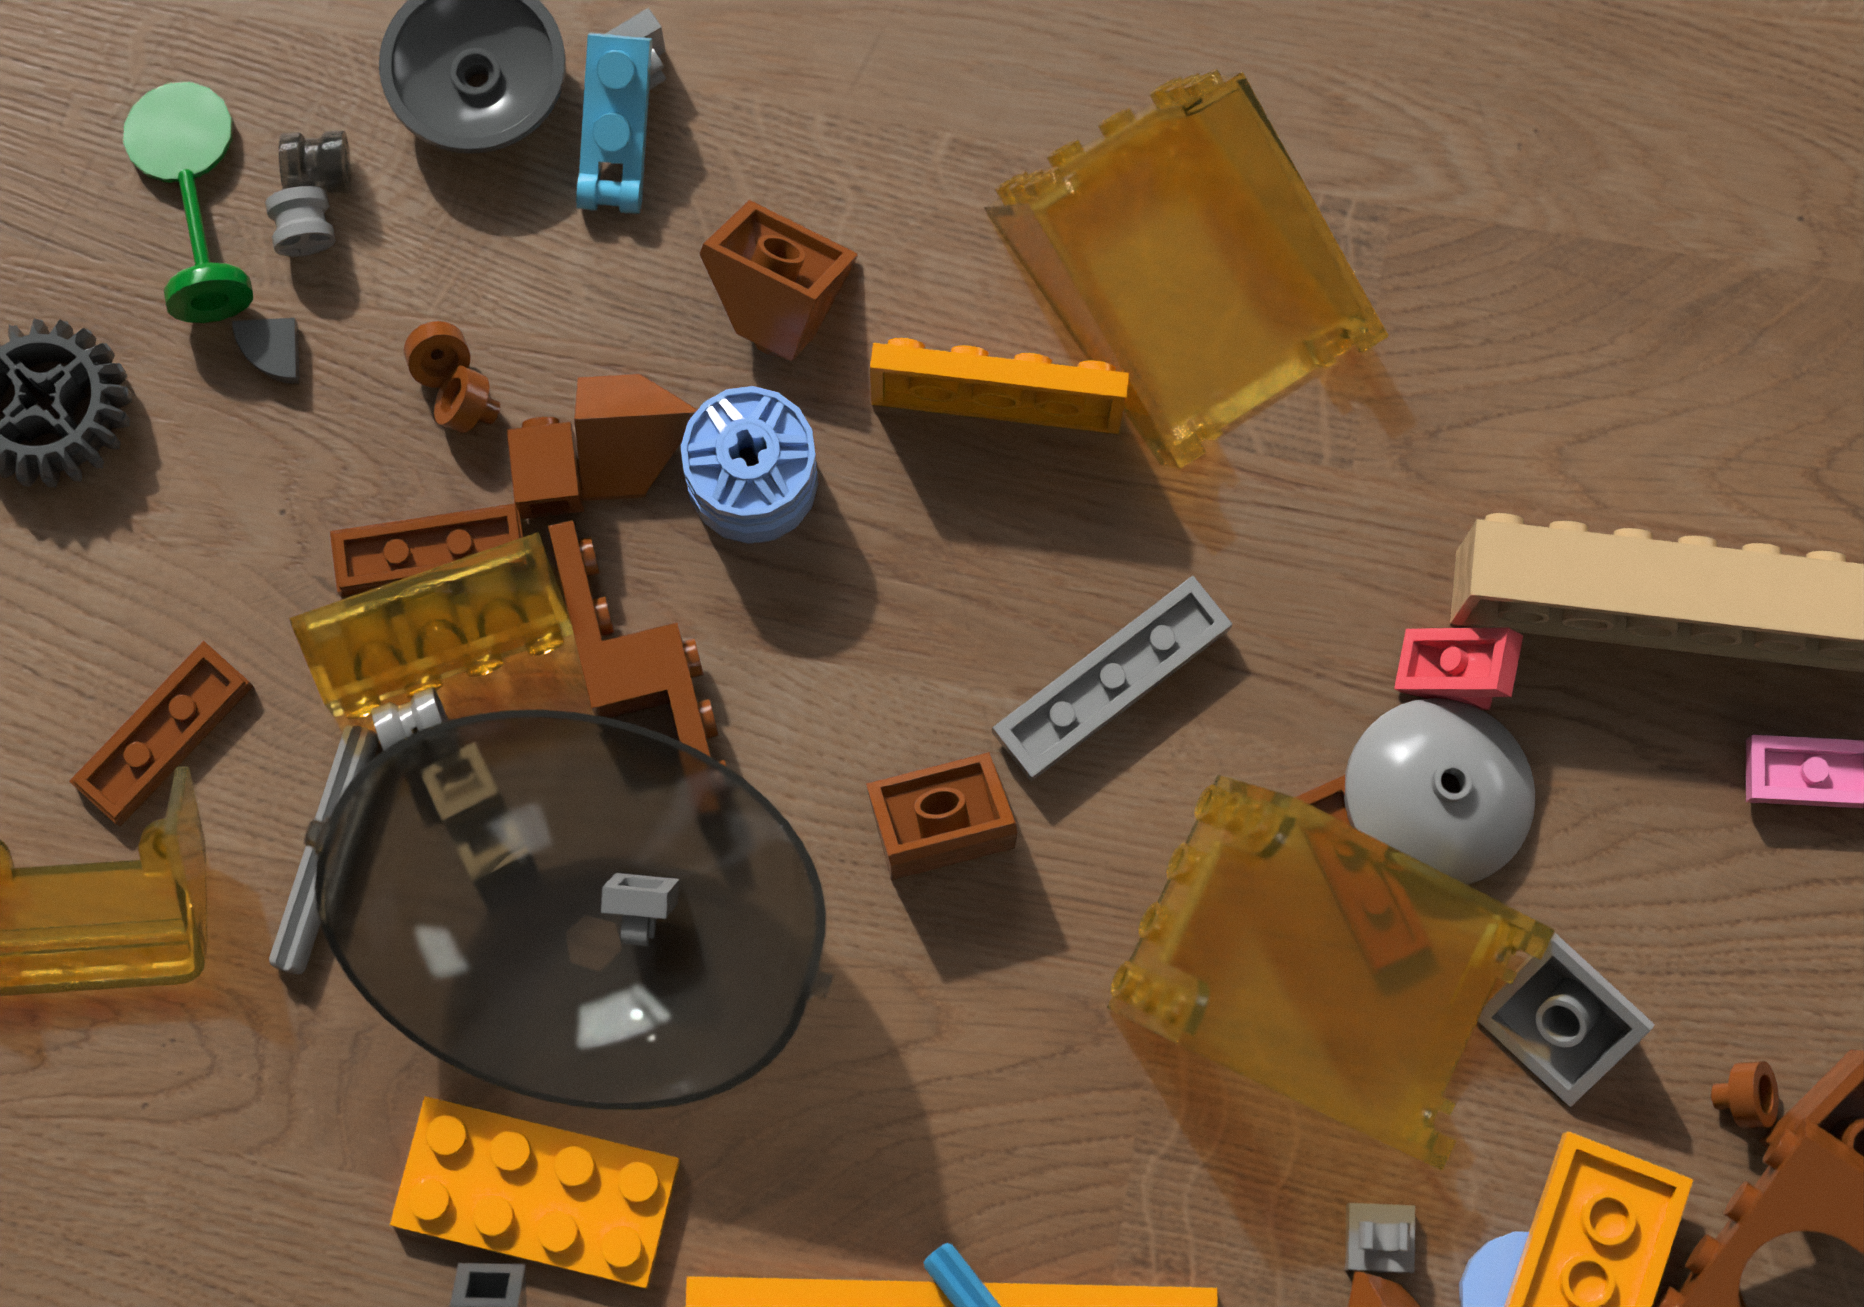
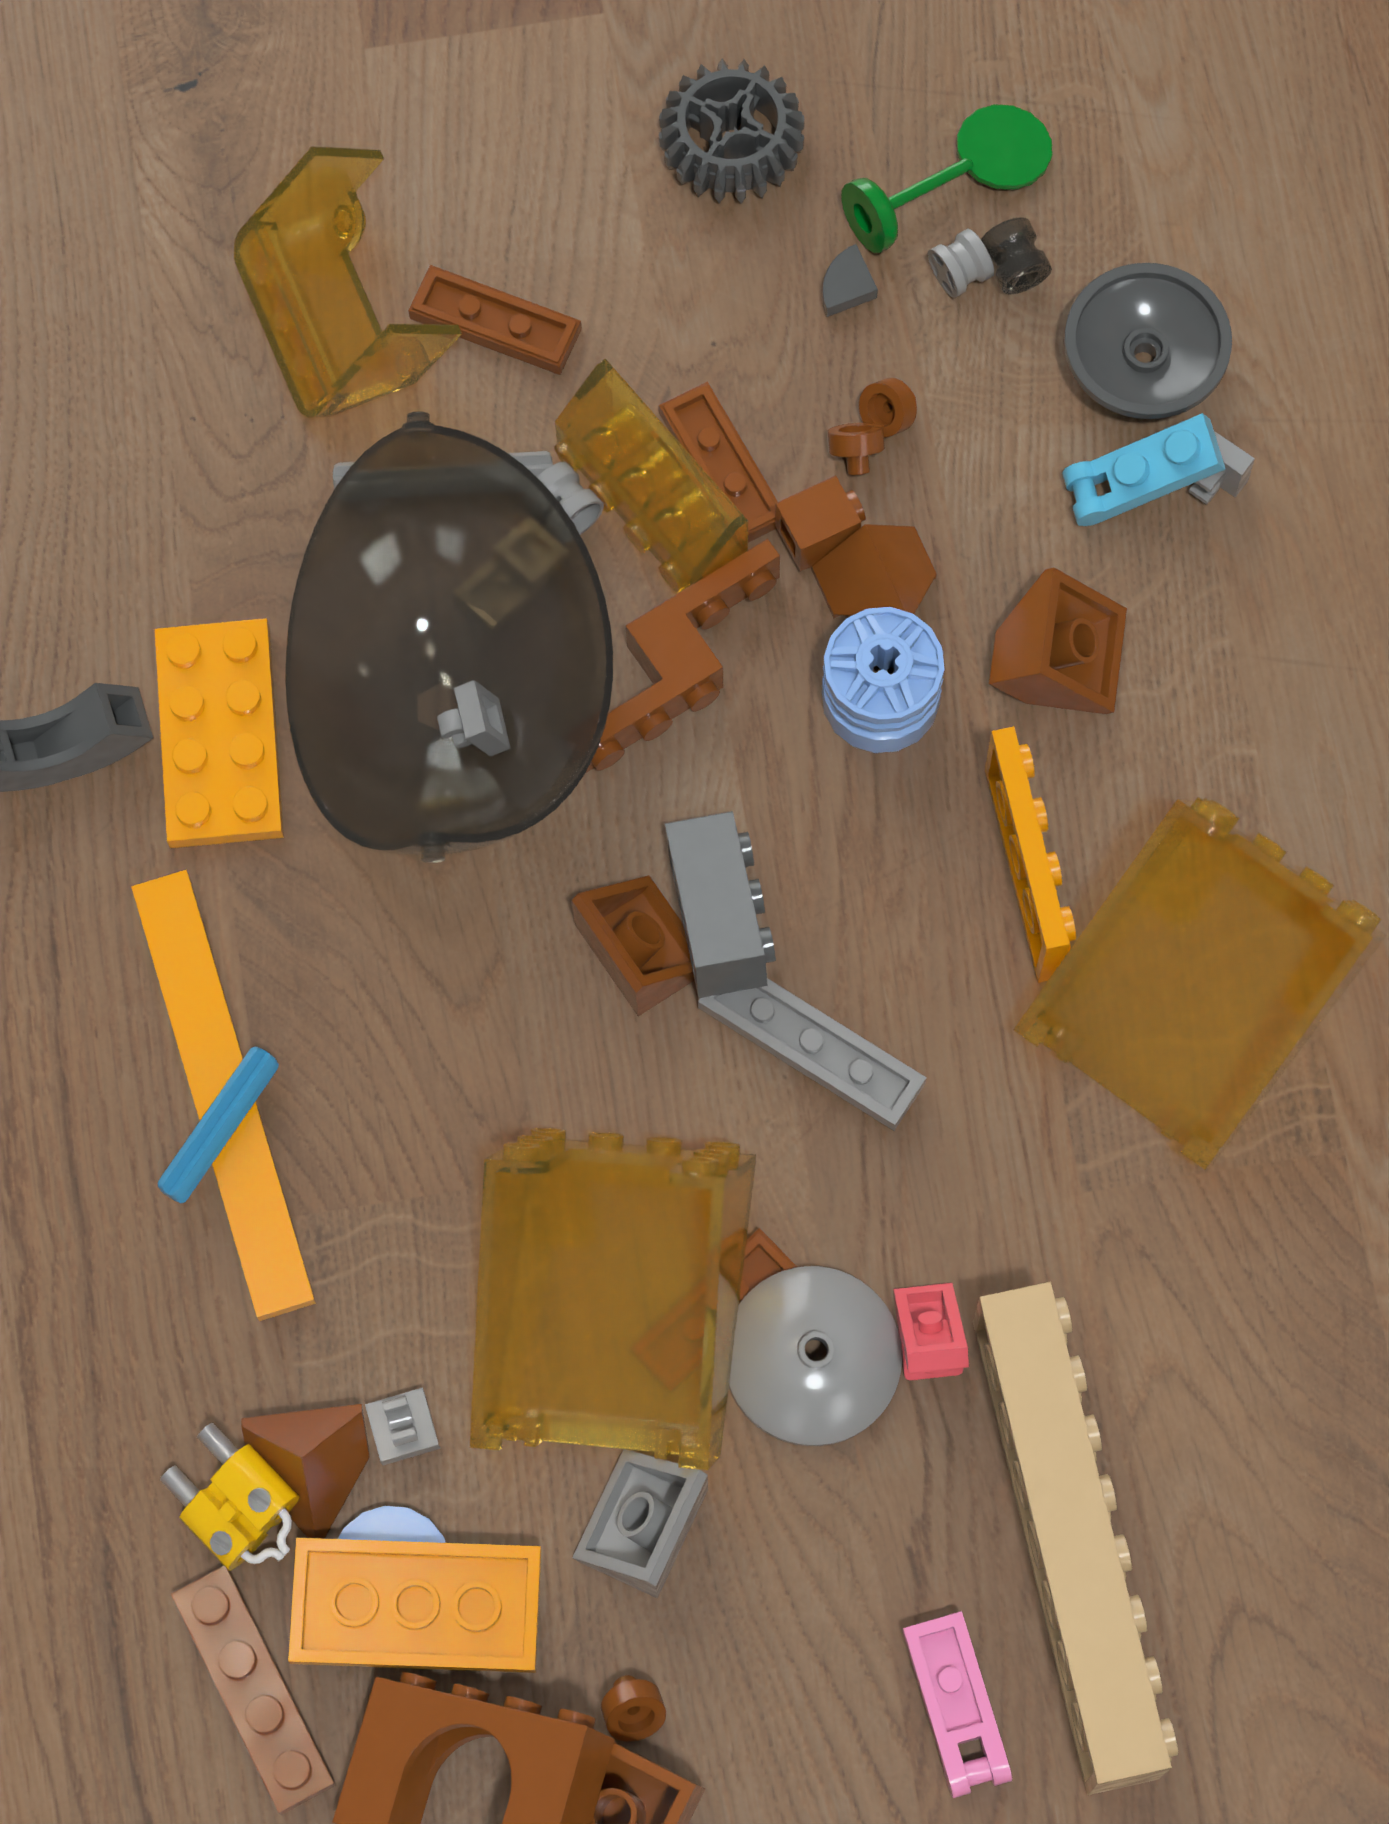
camera: 75 degrees right, 5 degrees down
none -> brick [665,811,776,998]

